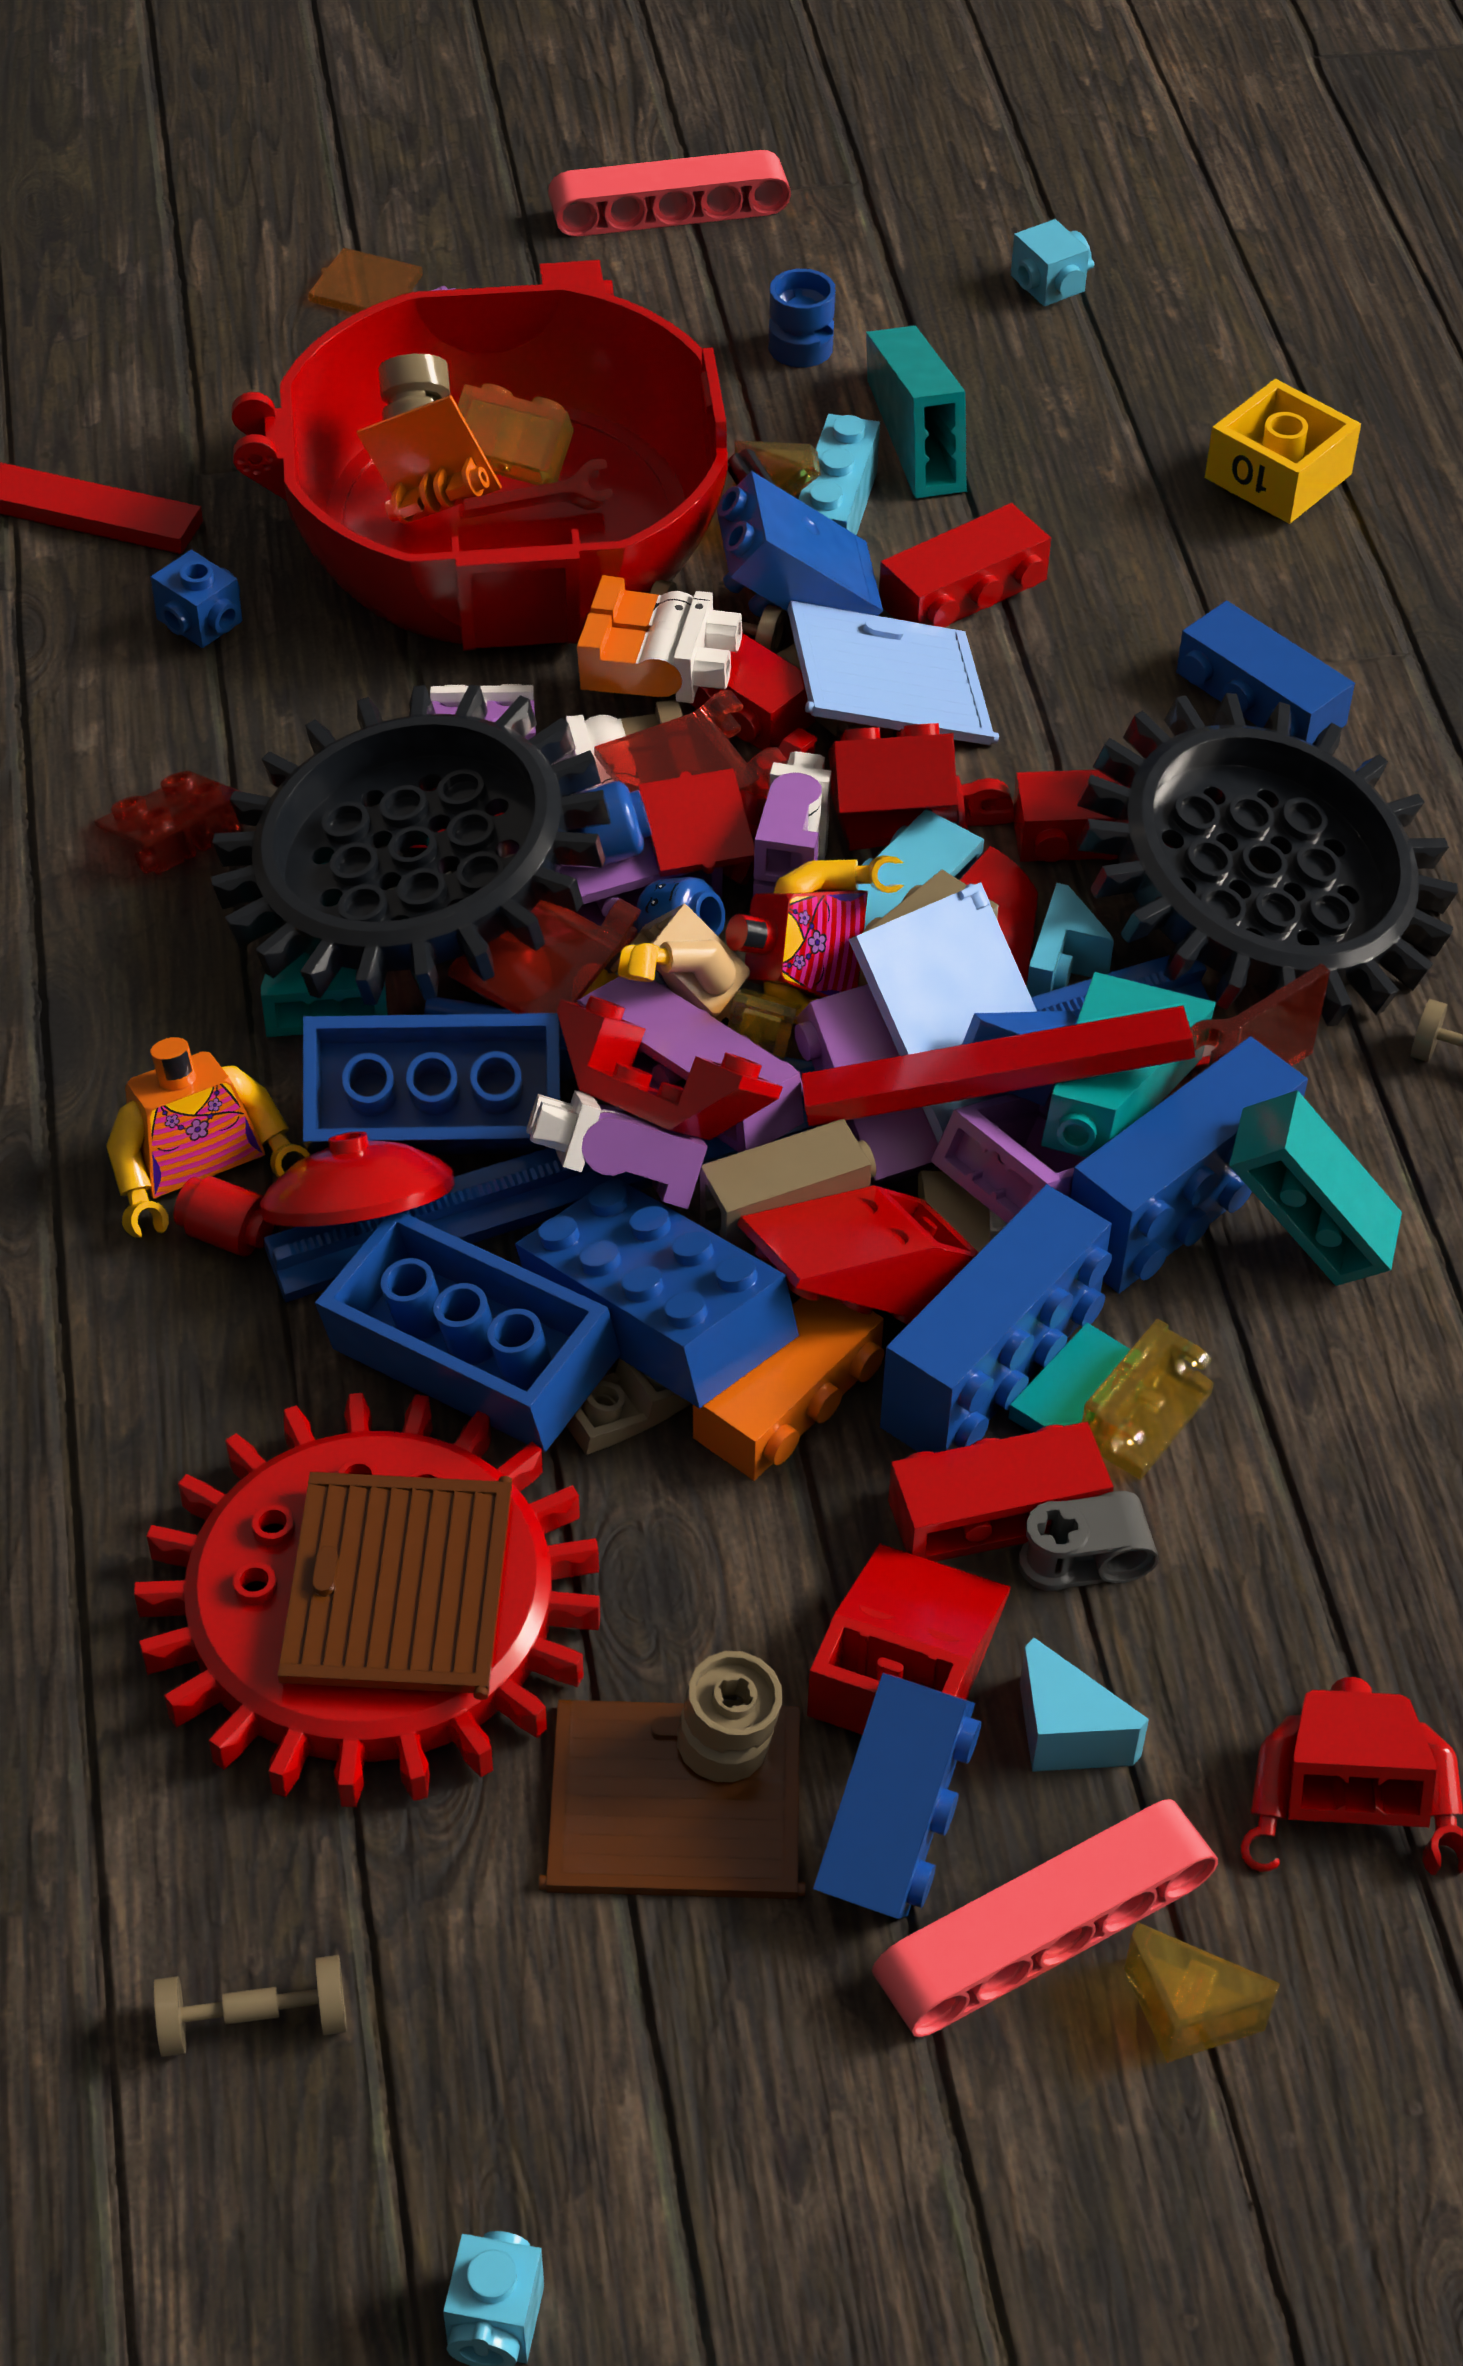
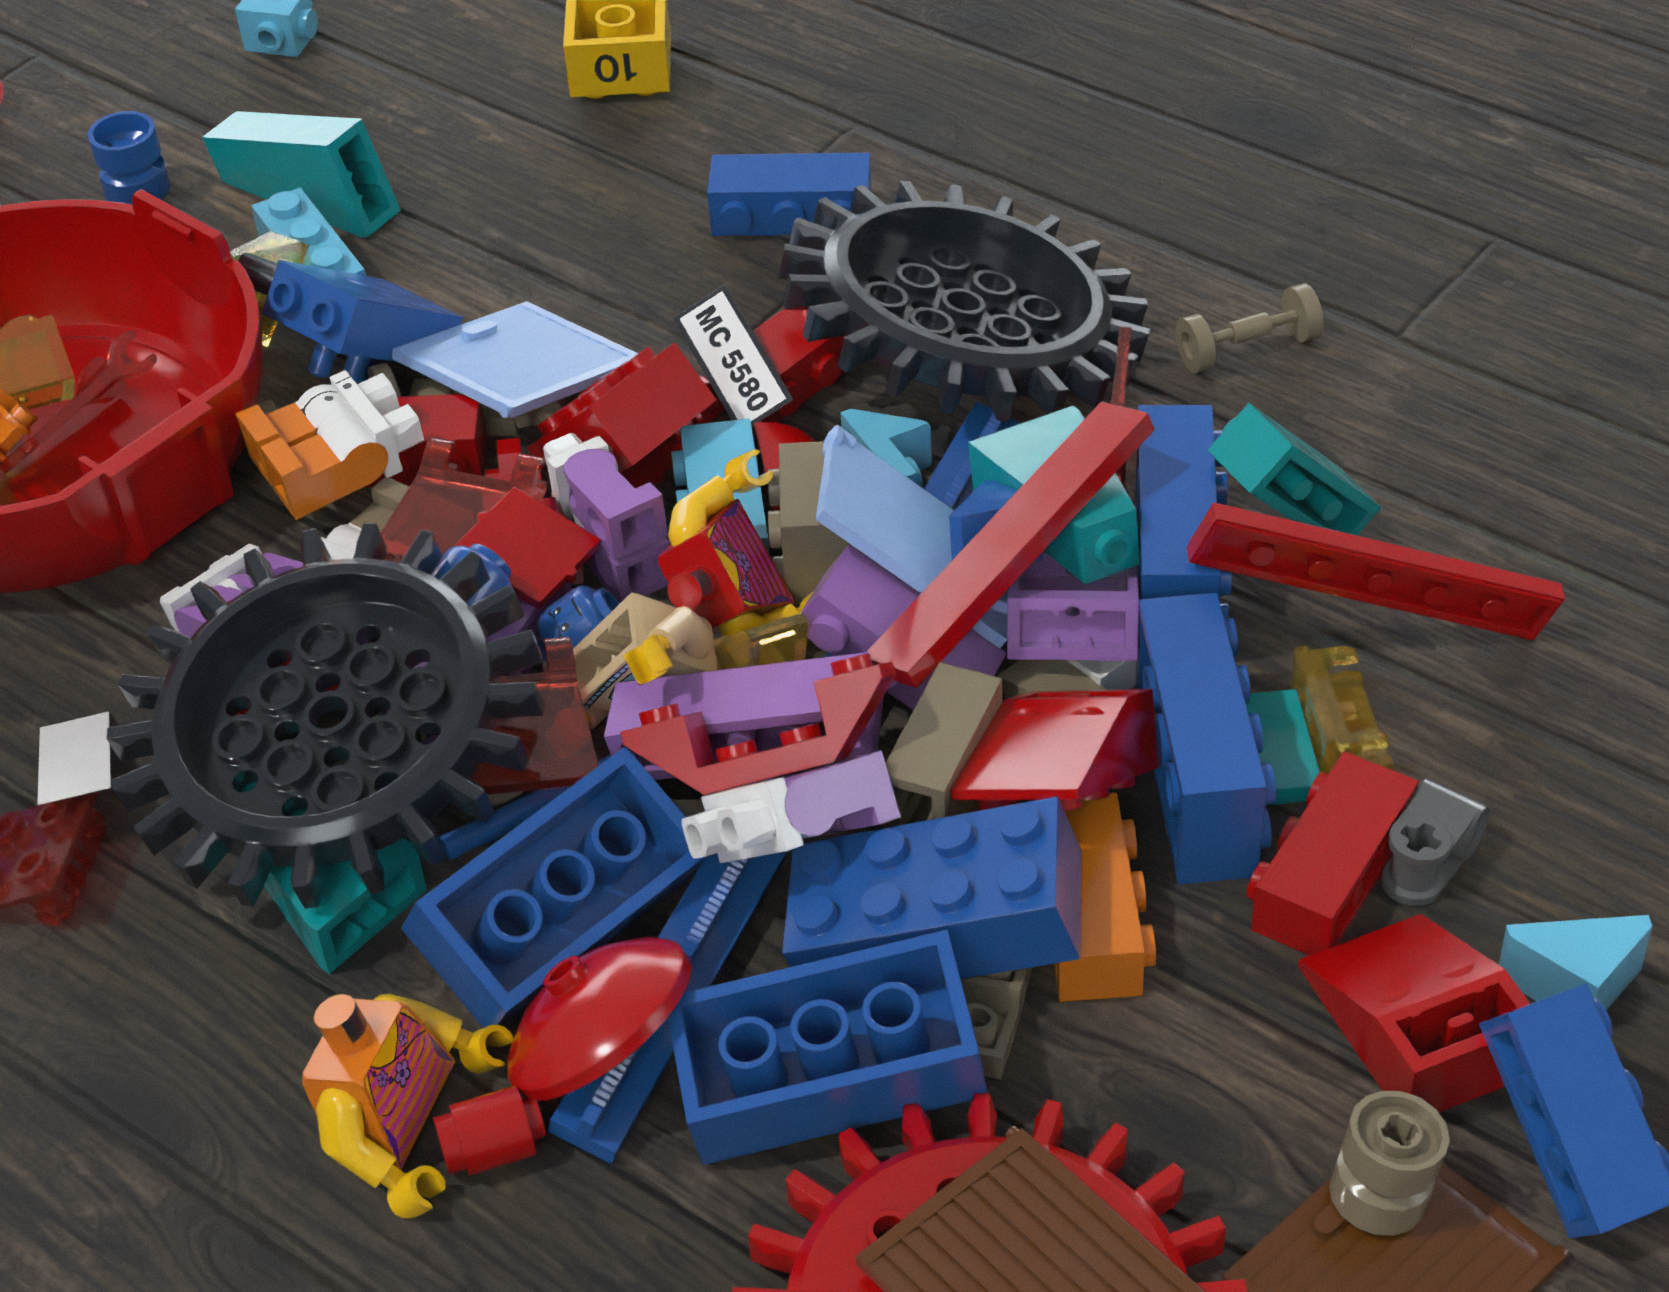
camera: 40 degrees left, 5 degrees down
red brick [879,503,1051,628] -> none
none -> white sticker [37,712,111,805]
none -> sticker [673,284,794,427]
none -> red tile [1186,502,1565,641]

